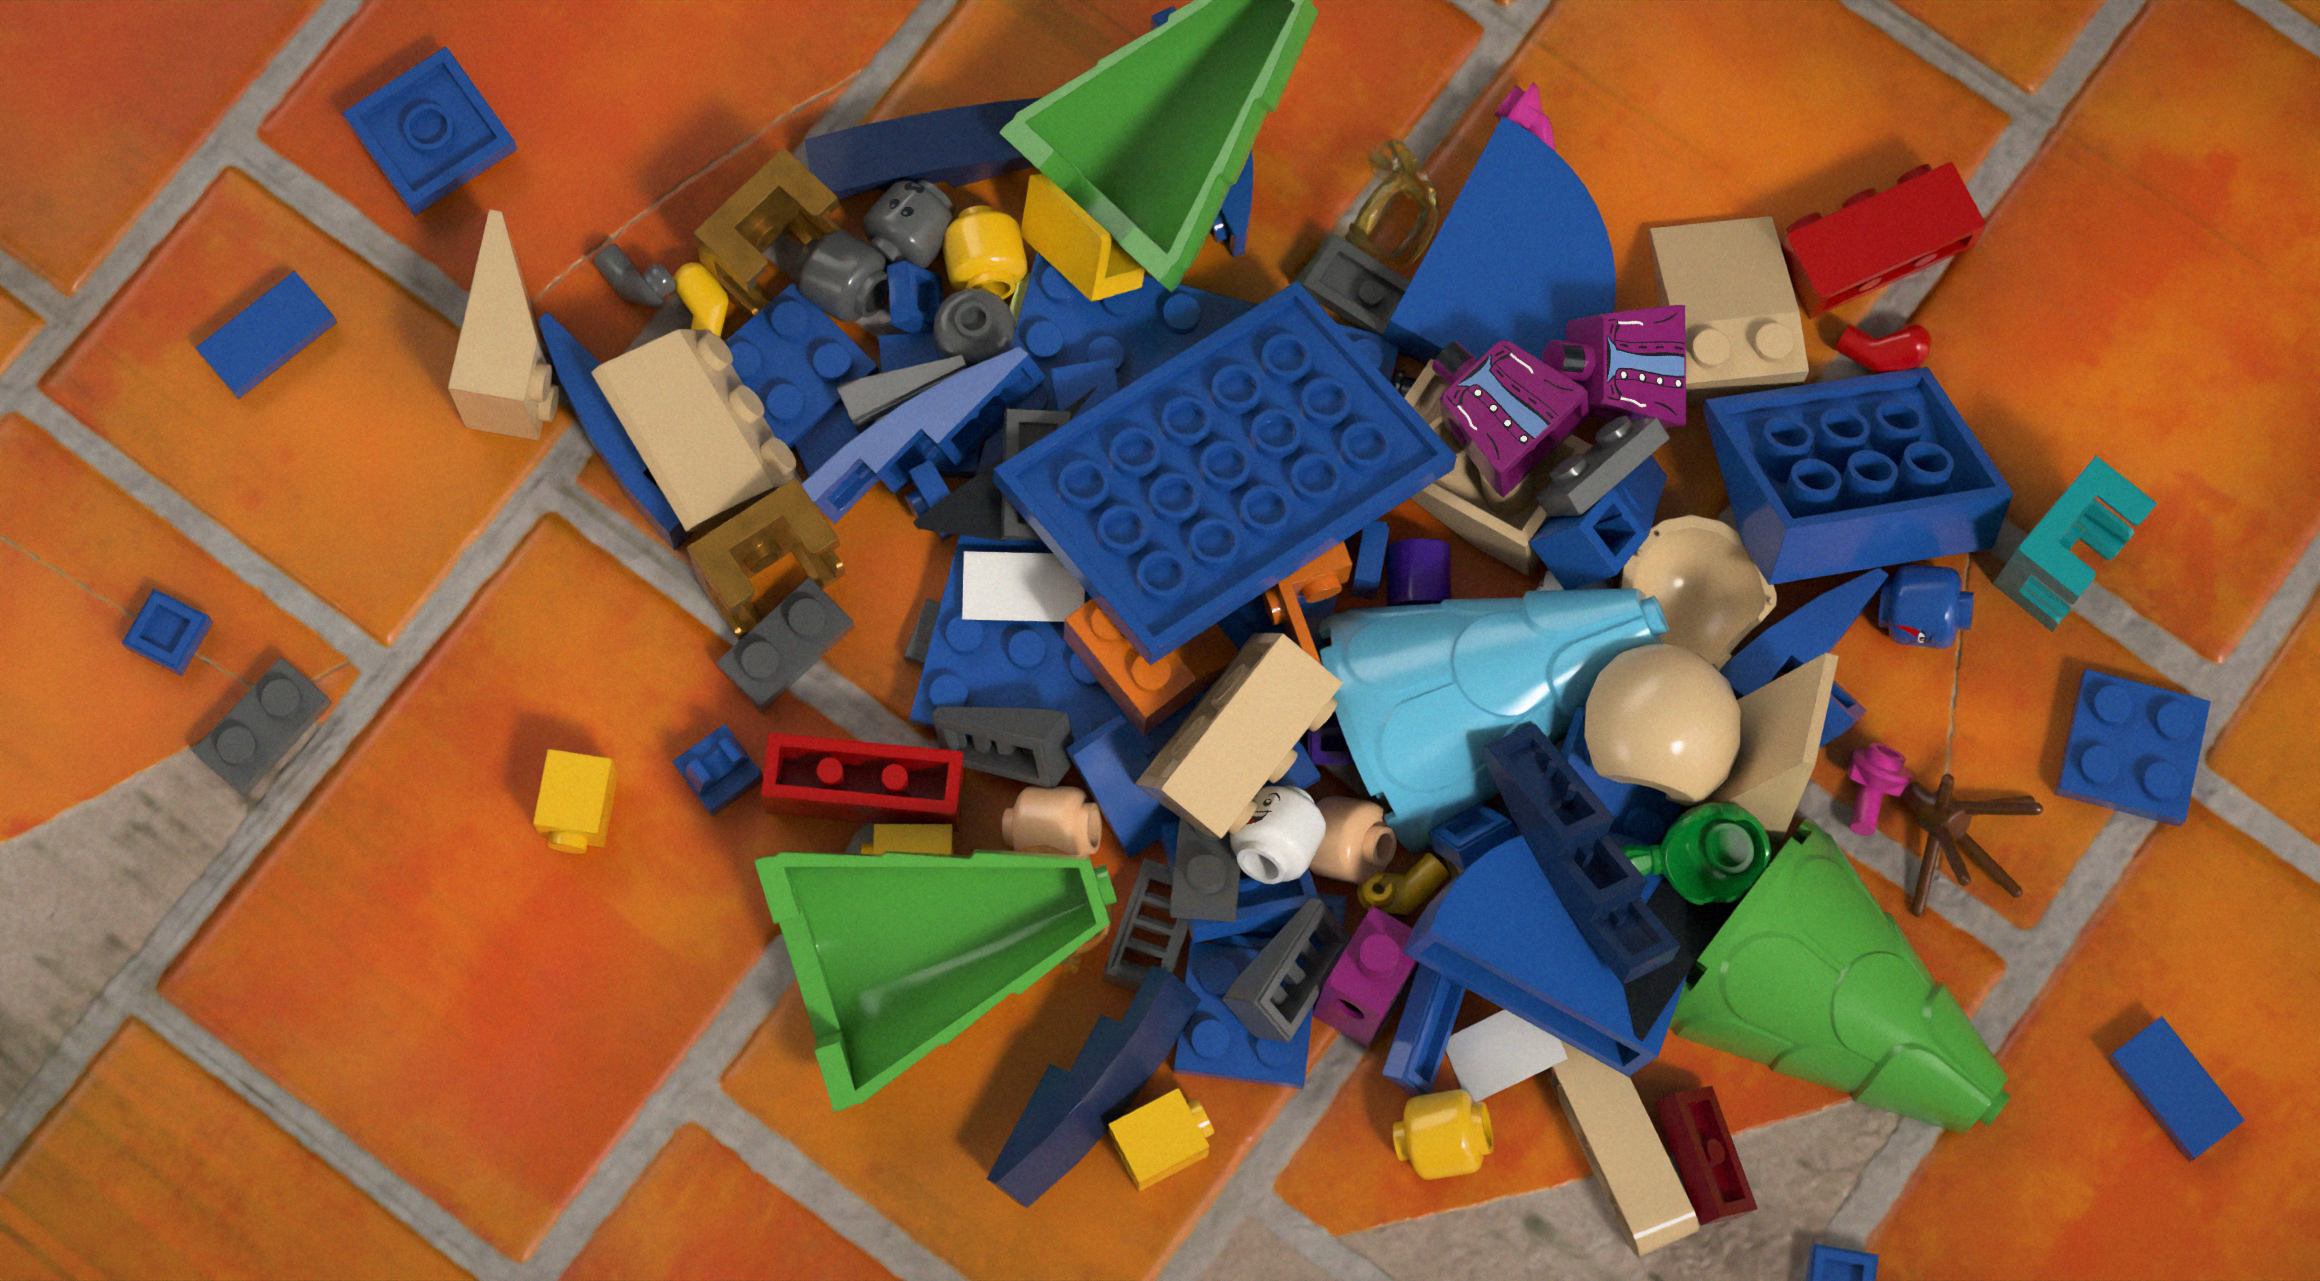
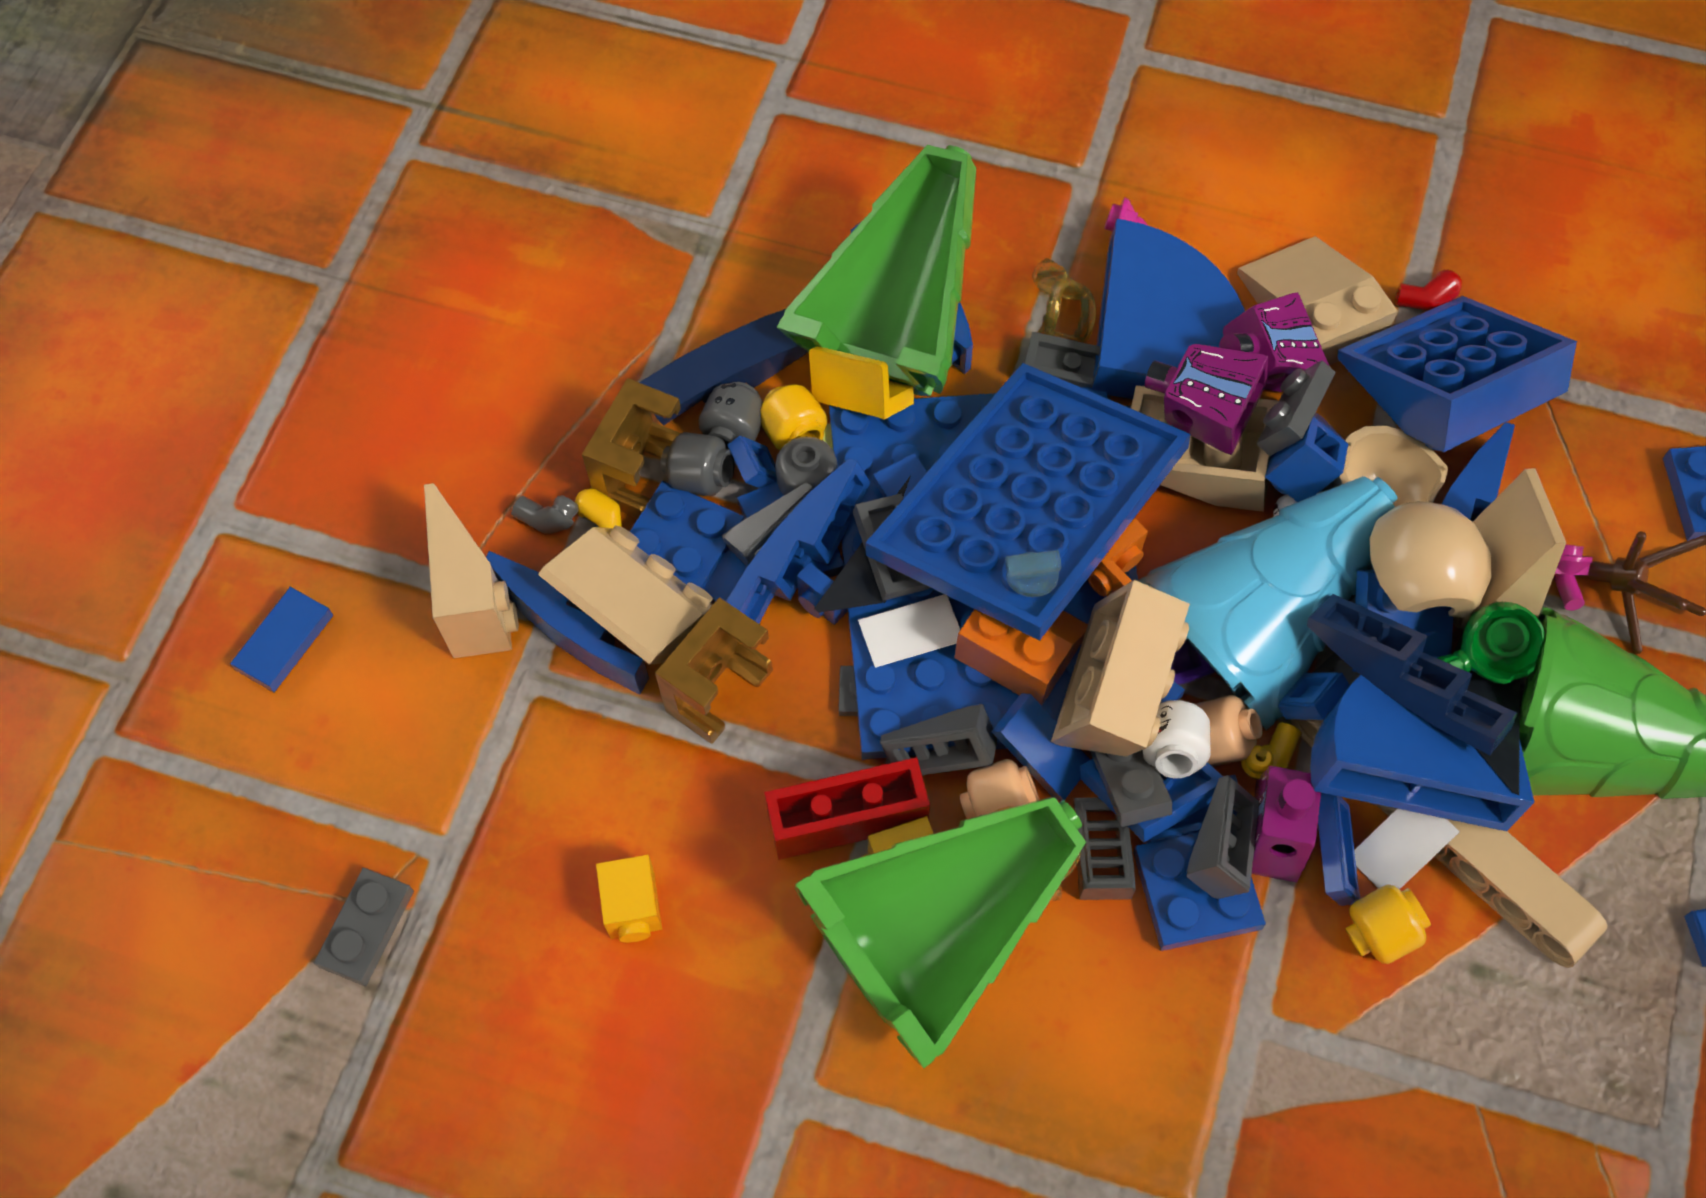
camera: 15 degrees left, 10 degrees down
blue tile [122,588,213,677] -> none
blue plate [342,46,518,216] -> none
blue tile [673,724,763,817] -> none
dark grey plate [716,577,854,713] -> none
dark blue slope [987,965,1201,1208] -> none
yellow brick [1108,1088,1214,1192] -> none
blue tile [1351,520,1390,600] -> none
dark purple brick [1386,538,1452,606] -> none
dark red plate [1655,1086,1758,1226] -> none
red brick [1781,161,1987,319] -> none
blue head [1879,563,1974,649] -> none
teal panel [1993,455,2157,632] -> none
none -> clear light blue plate [1005,550,1061,597]

